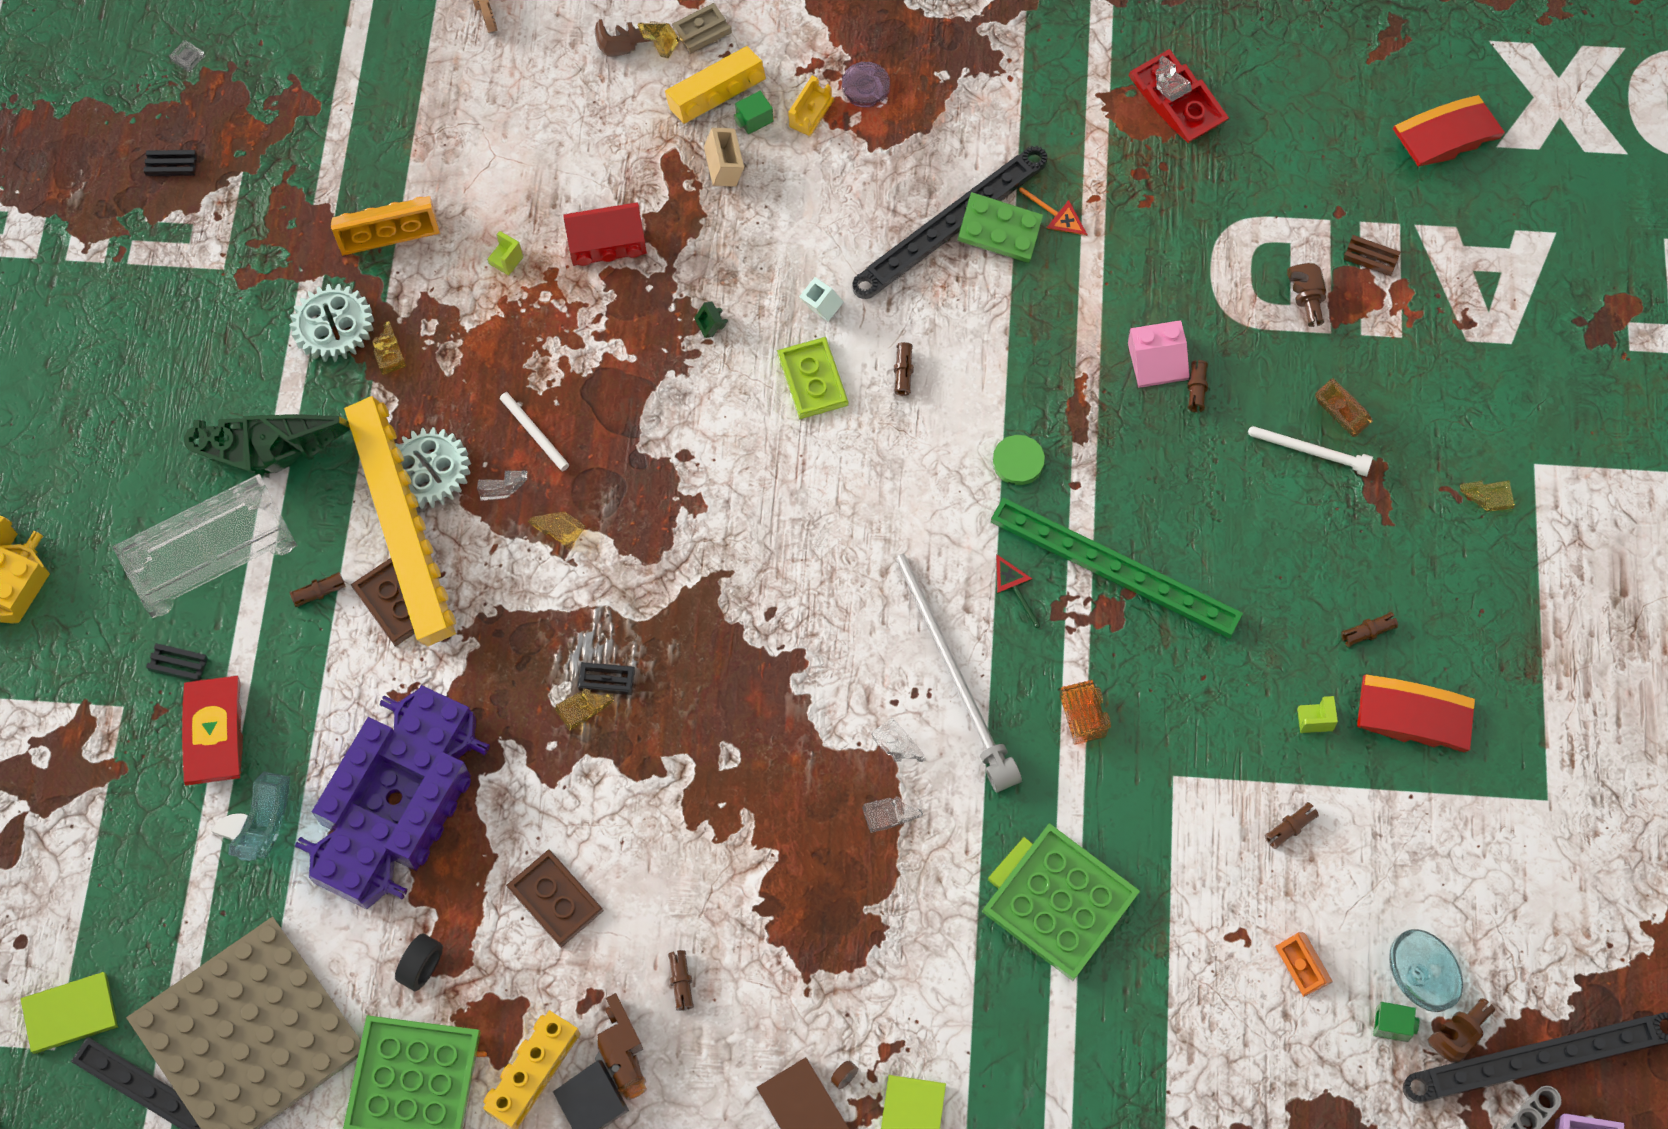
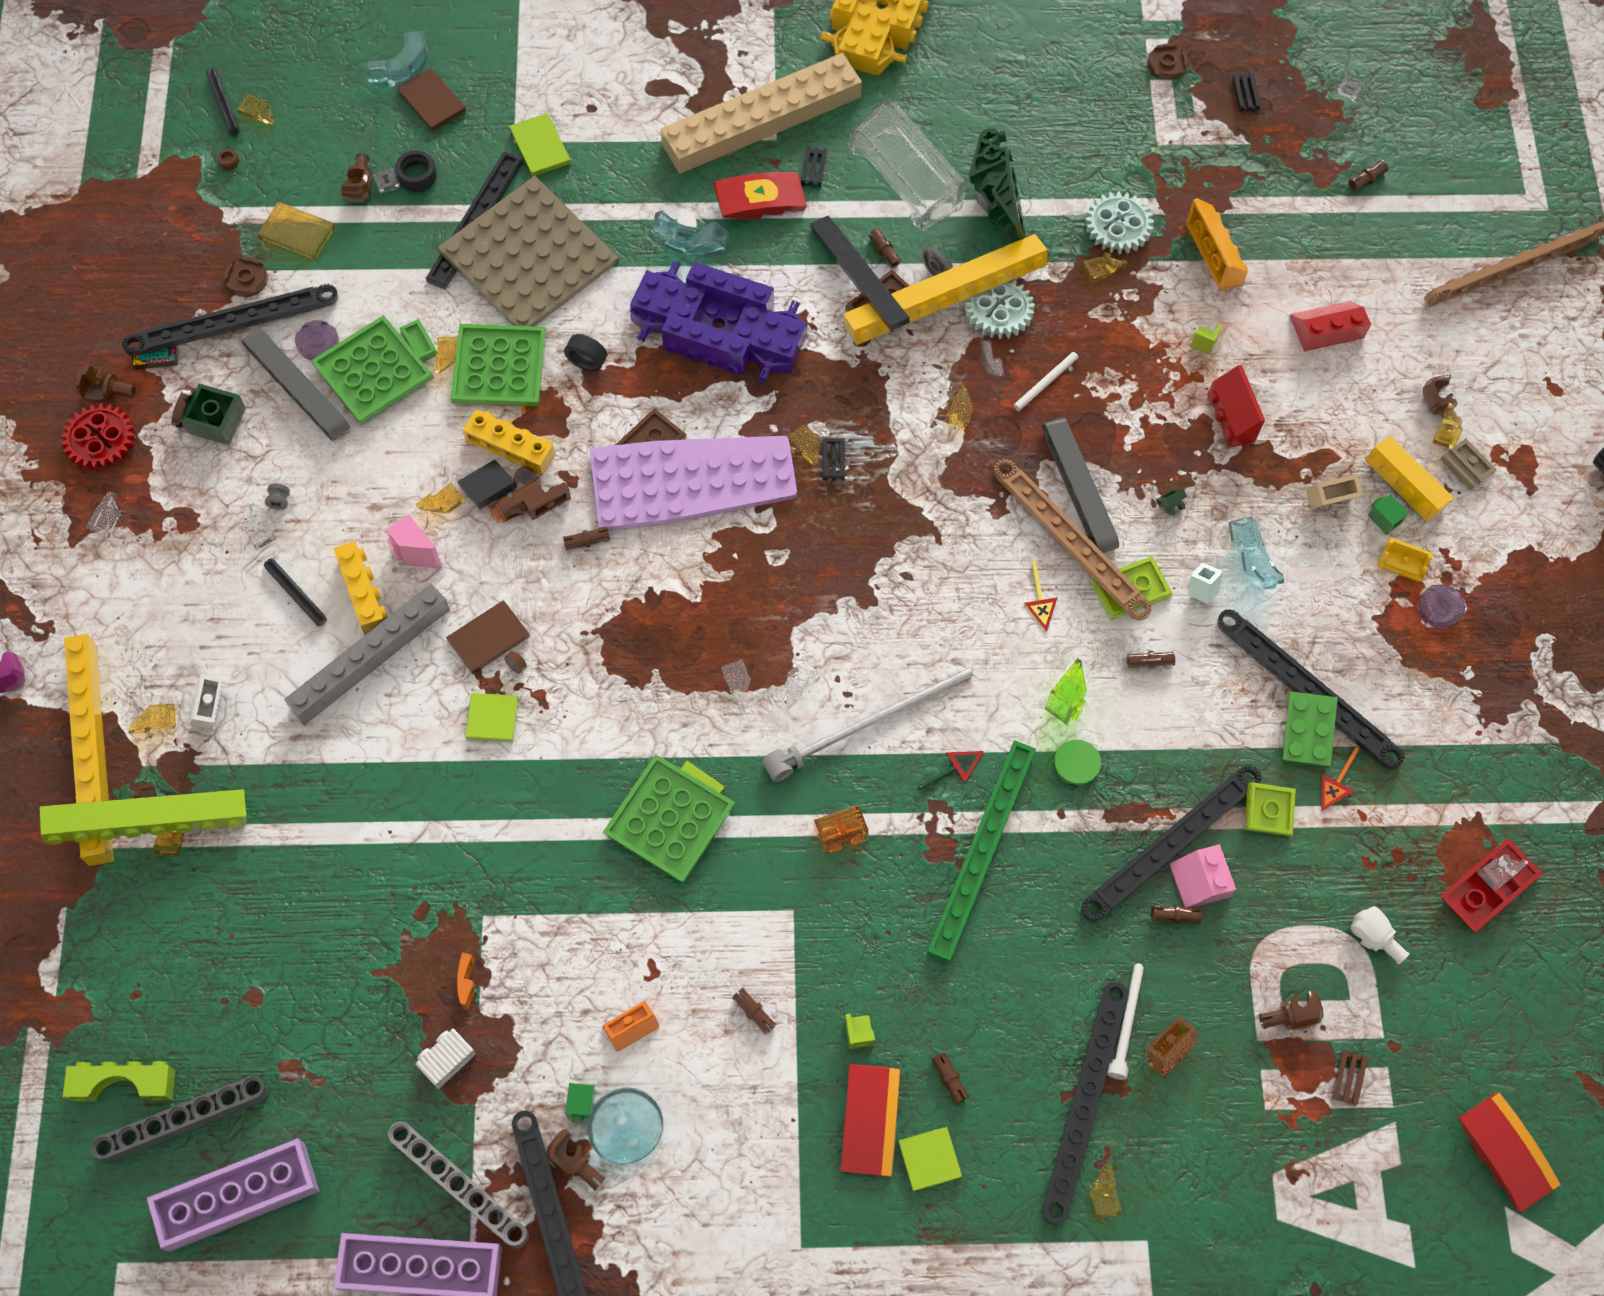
camera: 80 degrees right, 0 degrees up
none -> reddish brown tile [514,466,537,485]
none -> lavender wing [590,436,797,530]
none -> tan brick [660,53,862,174]
none -> black tile [810,215,910,331]
none -> lime tile [898,1127,962,1192]
none -> dark grey wheel [921,246,953,276]
none -> medium nougat plate [994,459,1152,621]
none -> piece [1024,561,1058,632]
none -> dark grey beam [1042,417,1119,553]
none -> black plate [1042,982,1128,1225]
none -> clear neon green slope [1045,658,1087,725]
none -> black plate [1081,765,1262,922]
none -> reddish brown tile [1147,44,1188,80]
none -> clear light blue arch [1228,517,1284,590]
none -> lime tile [1245,782,1296,837]
none -> red slope [1290,301,1371,352]
none -> reddish brown pin [1348,160,1388,191]
none -> white piece [1350,906,1410,965]

